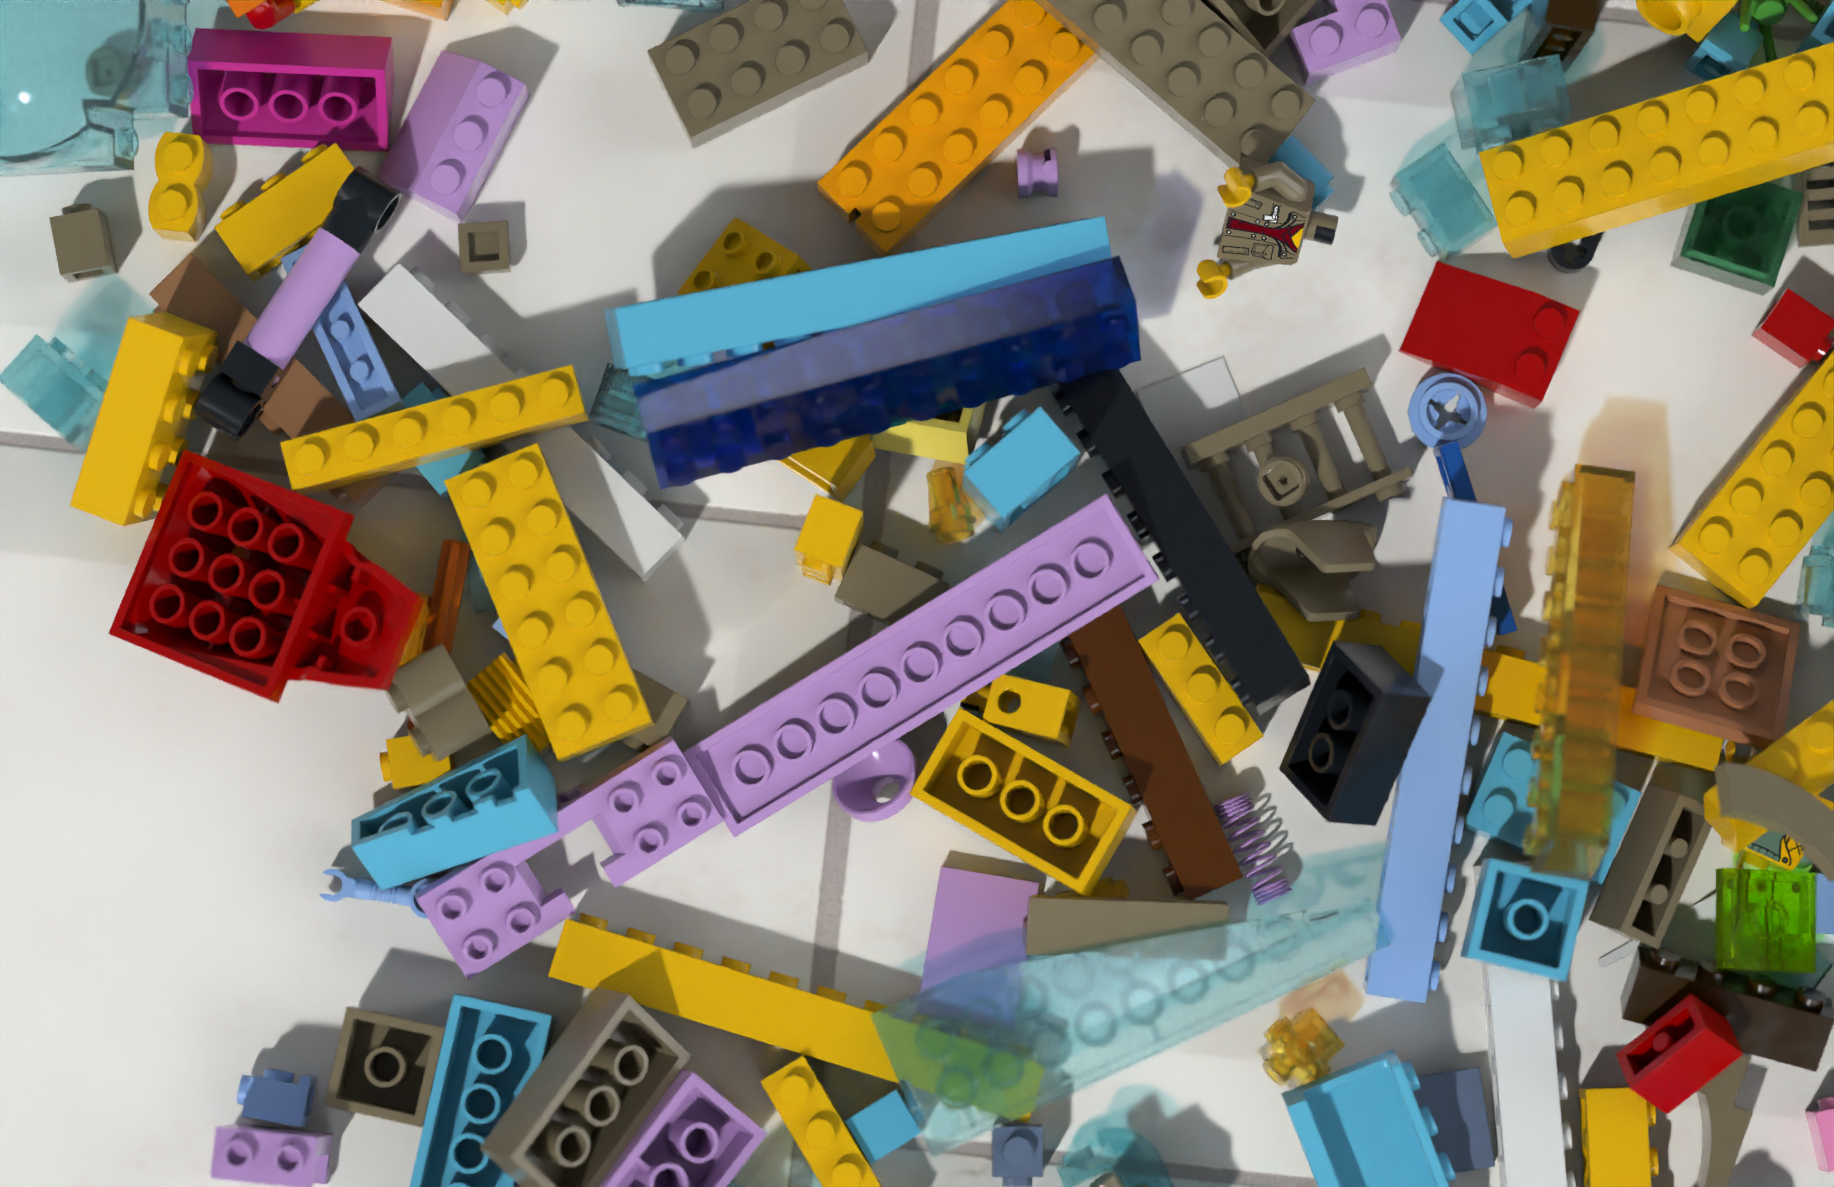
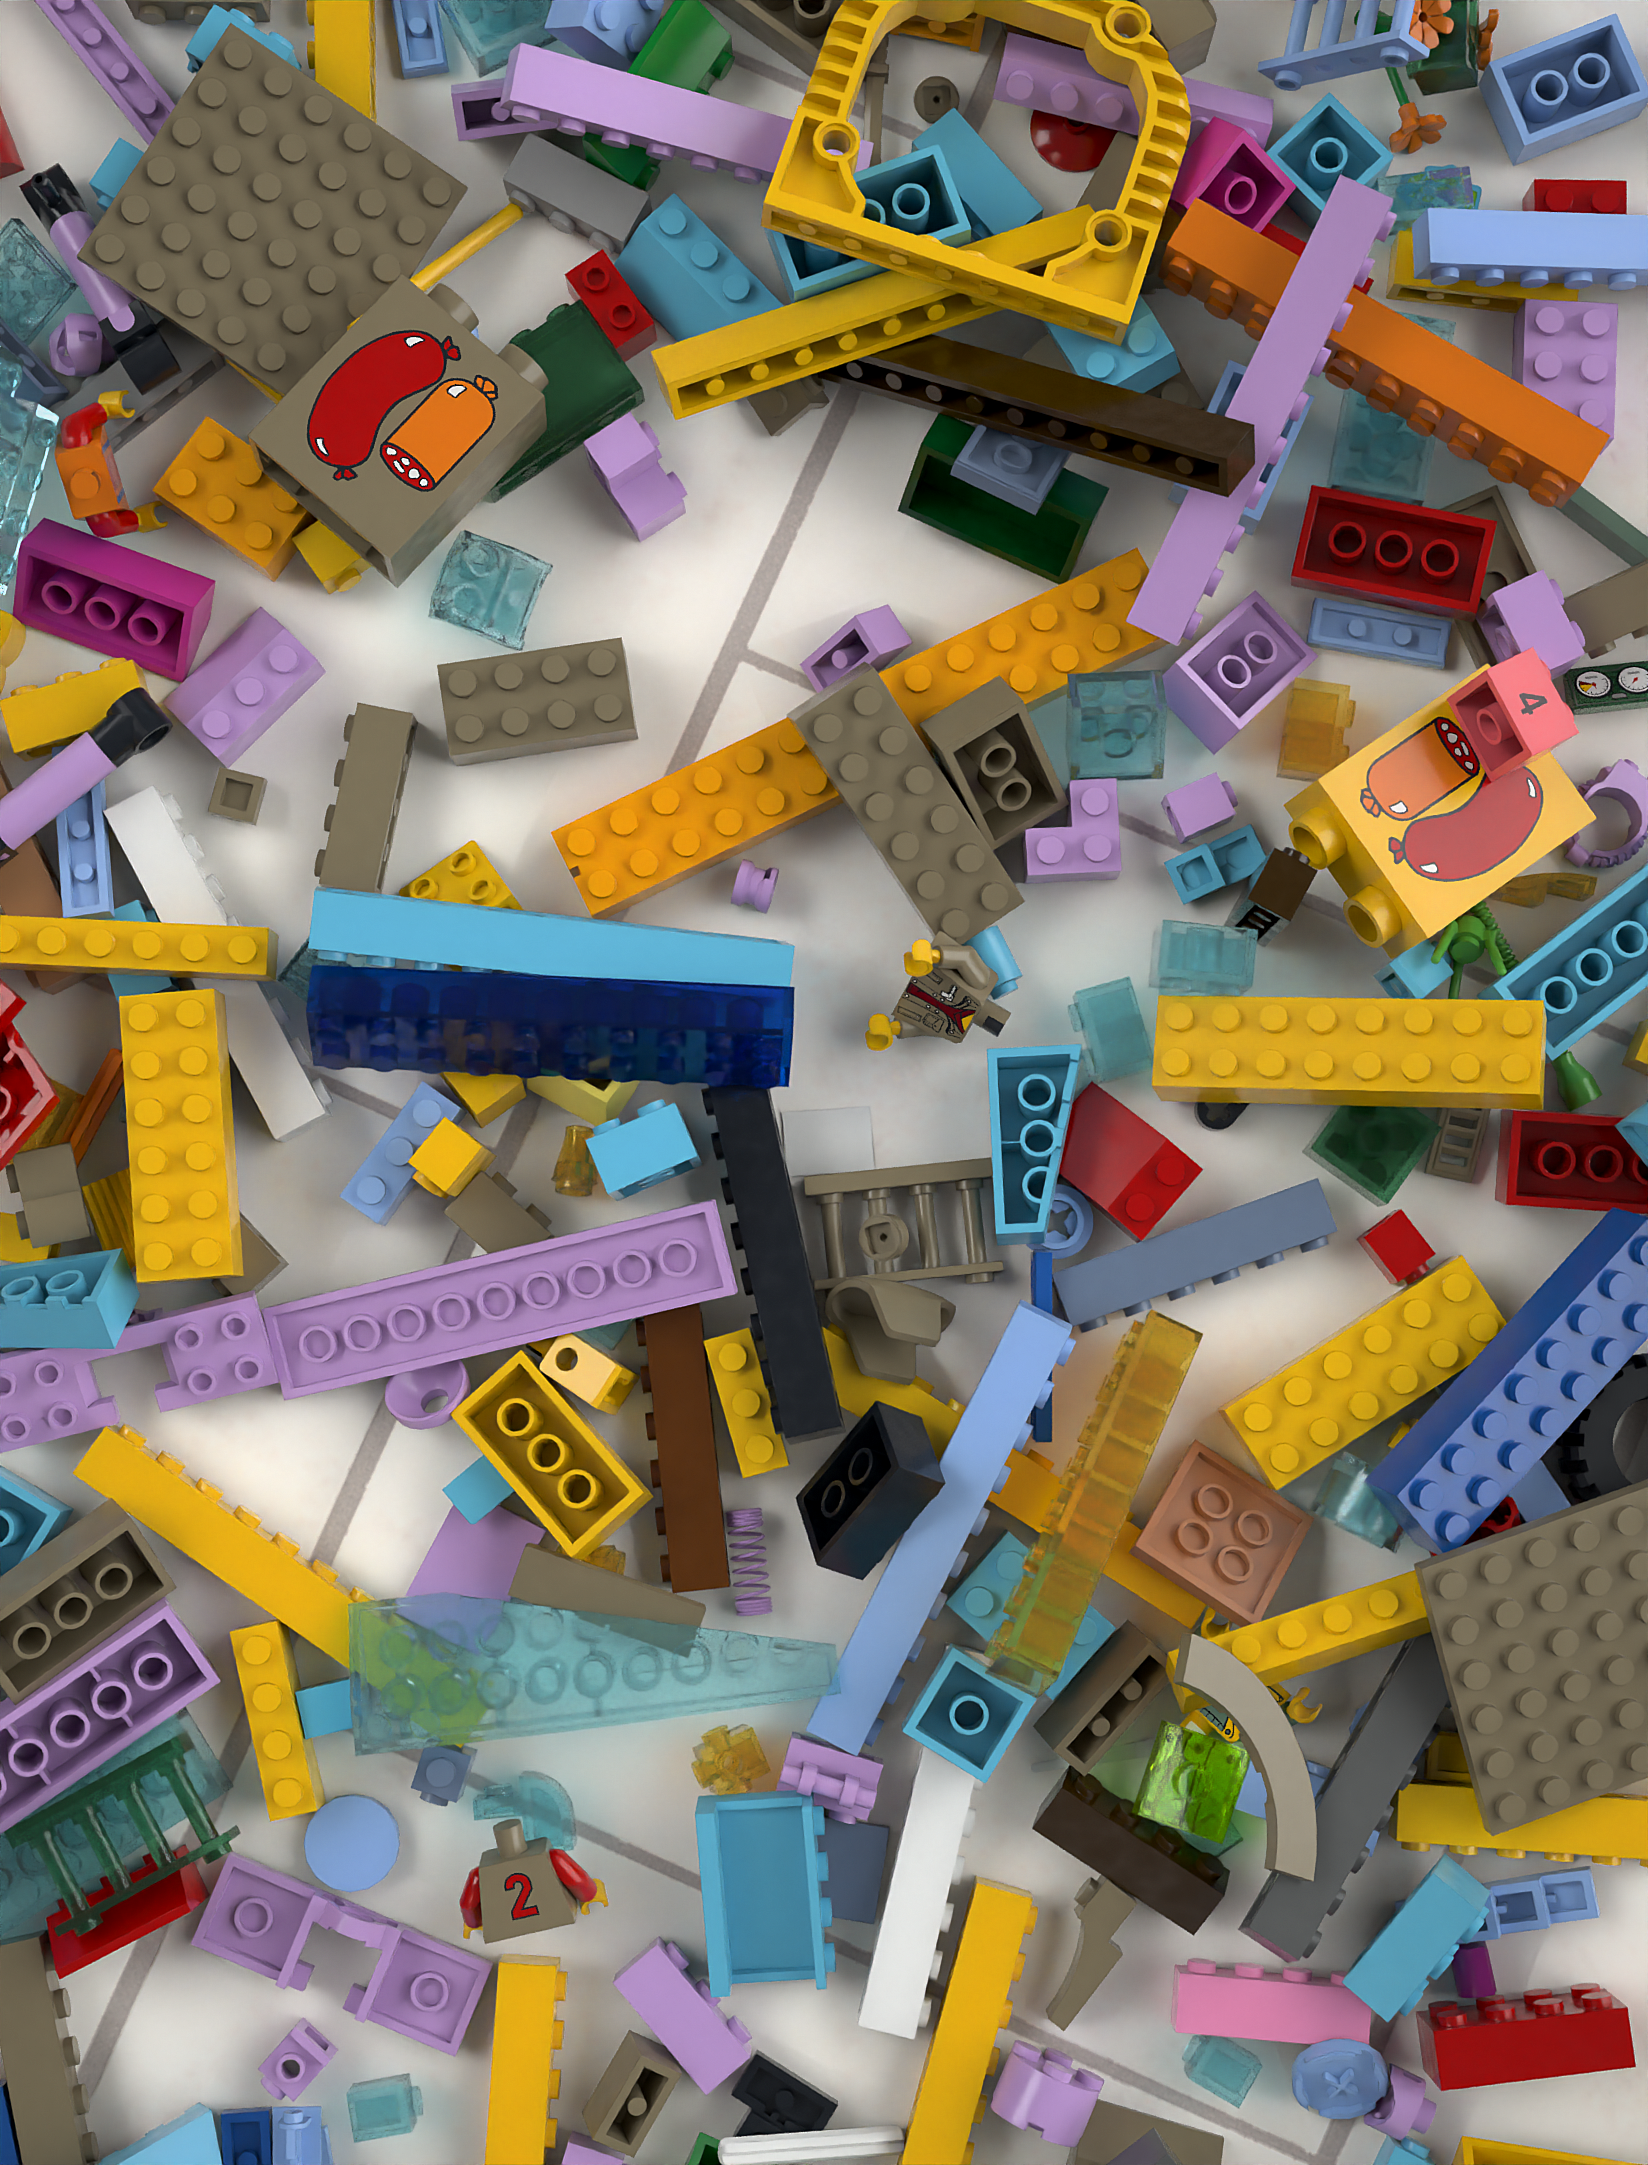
camera: 20 degrees right, 0 degrees up
red brick [1615,994,1744,1115] -> none
none -> dark tan brick [314,702,418,894]
none -> light blue brick [340,1081,467,1226]
none -> medium azure panel [442,1455,515,1524]
none -> lavender brick [776,1732,884,1824]
none -> medium azure wedge [987,1044,1082,1246]
none -> sand blue brick [1052,1178,1338,1333]

